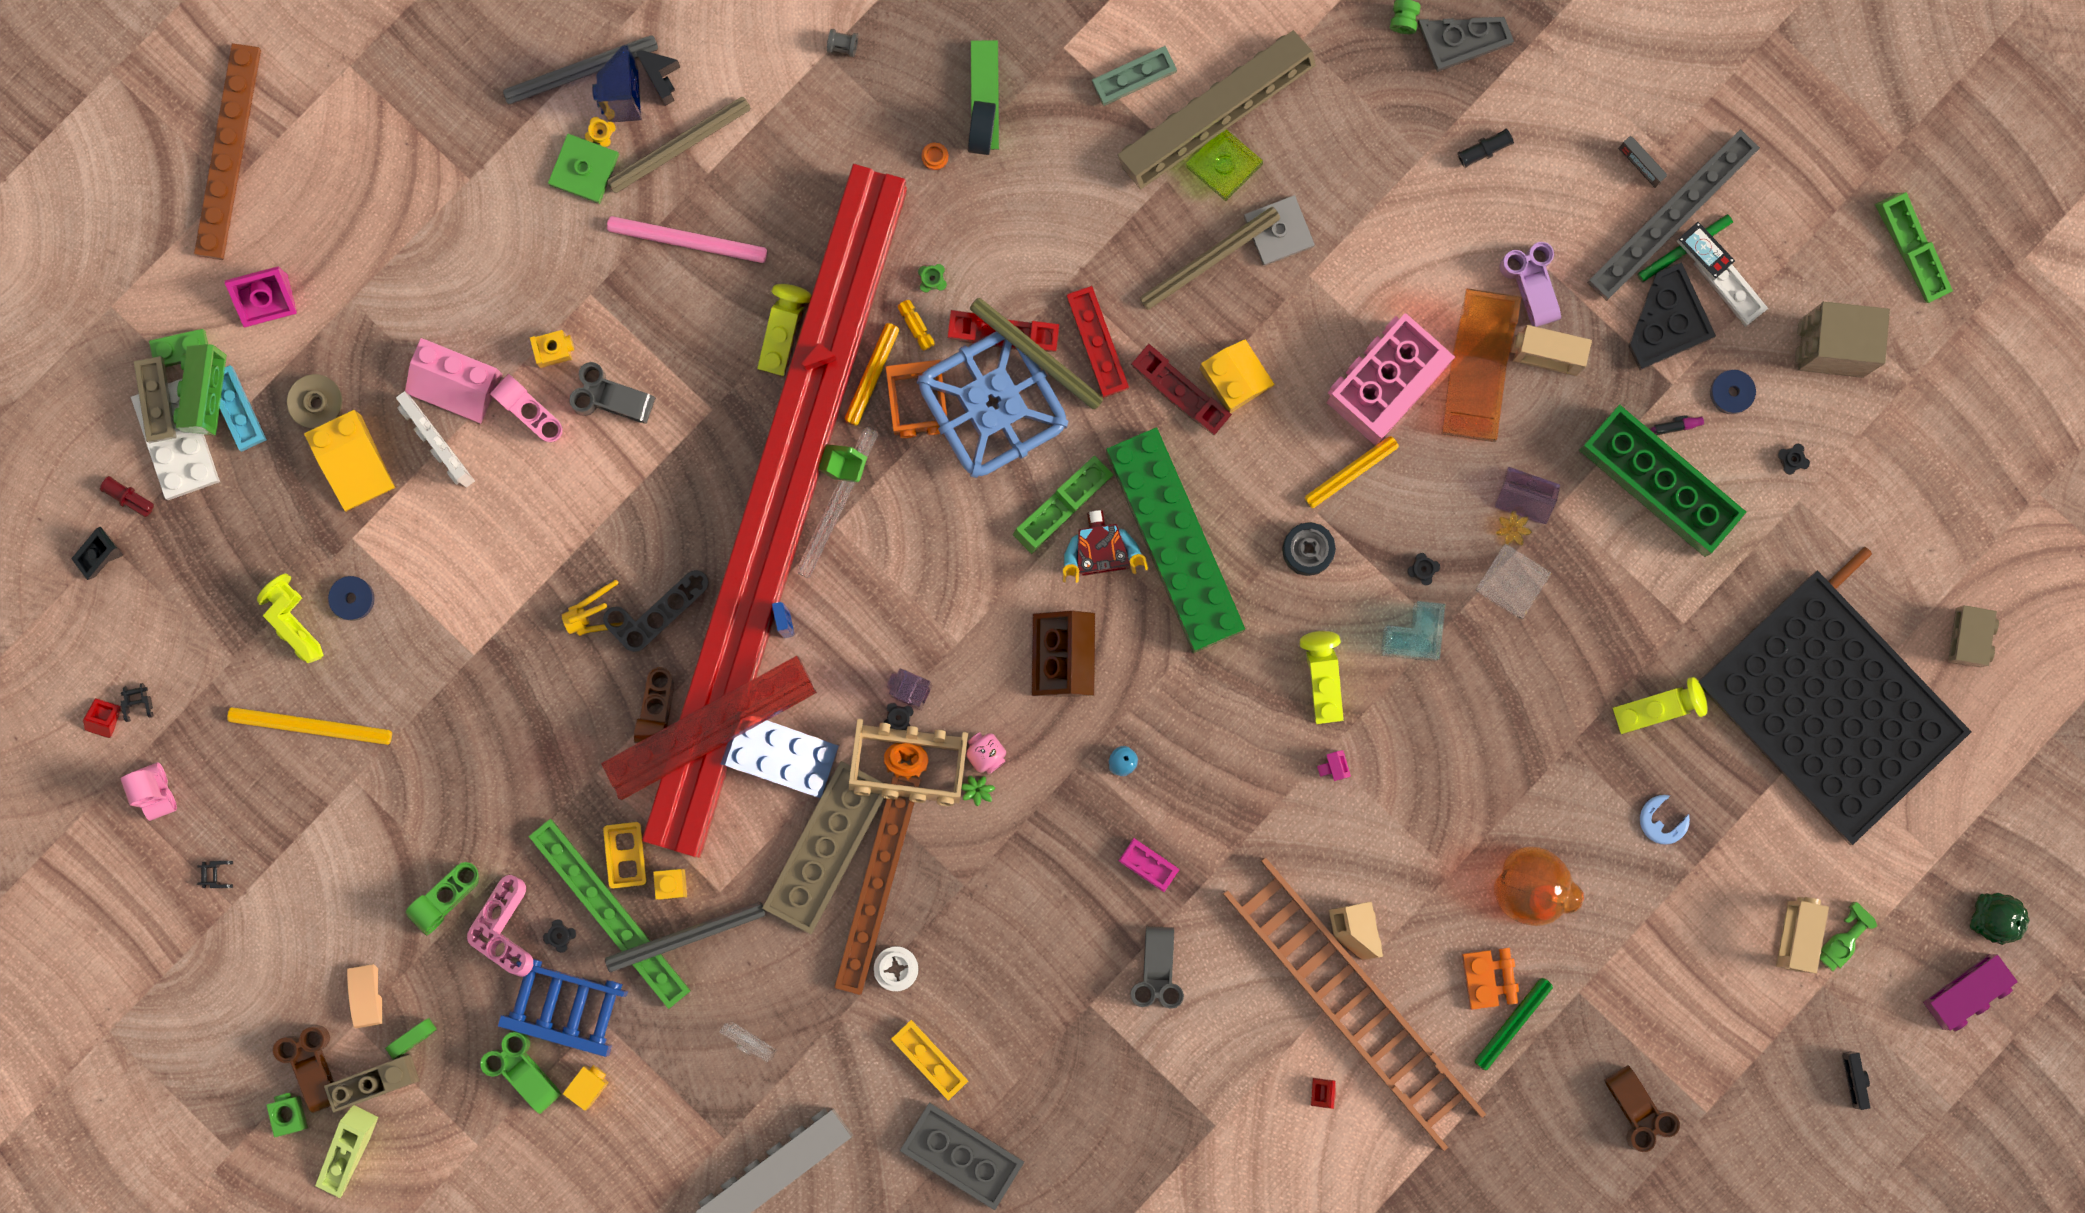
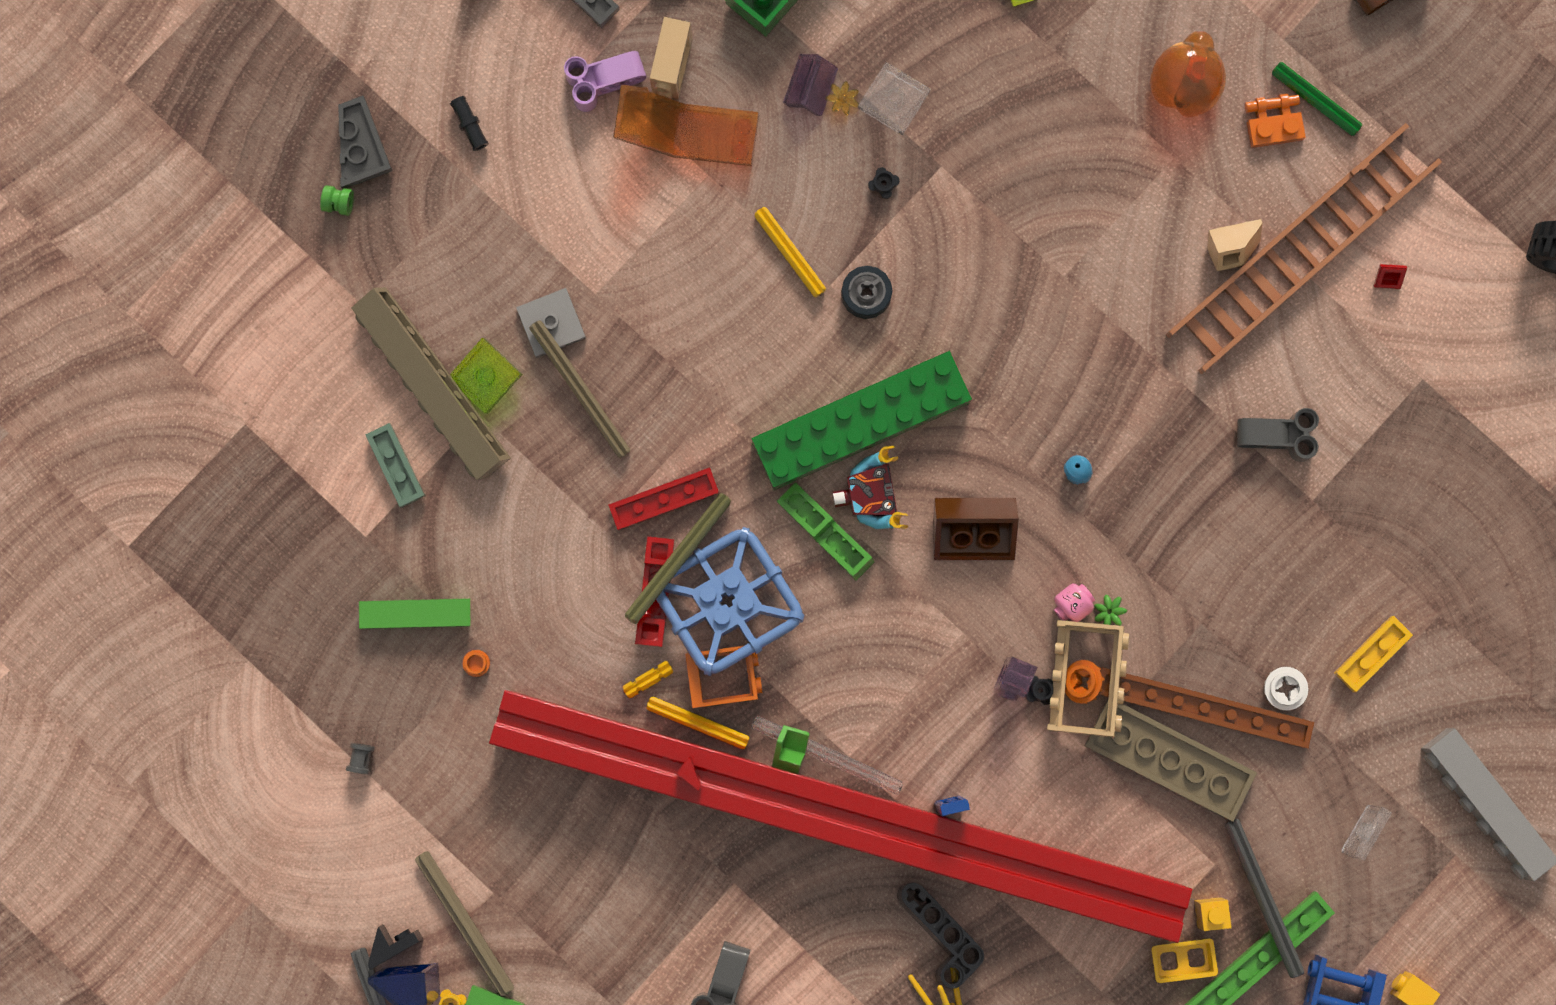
camera: 90 degrees left, 0 degrees up
clear red plate [601,656,817,800] -> none
bright pink axle [607,216,767,263] -> none
reddish brown piece [634,667,674,753] -> none
plate [721,711,839,798] -> none
neon yellow piece [757,284,812,376] -> none
dark grey plate [900,1102,1025,1210] -> none
bright green plate [918,264,947,293] -> none
black wheel [968,101,996,155] -> none
dark pink plate [1118,838,1180,892] -> none
dark red slope [1131,343,1232,435] -> none
yellow slope [1199,339,1275,413] -> none
neon yellow piece [1299,631,1344,724] -> none
dark pink tile [1317,750,1351,781] -> none
bright pink brick [1327,313,1455,446] -> none
clear light blue brick [1381,601,1445,662] -> none

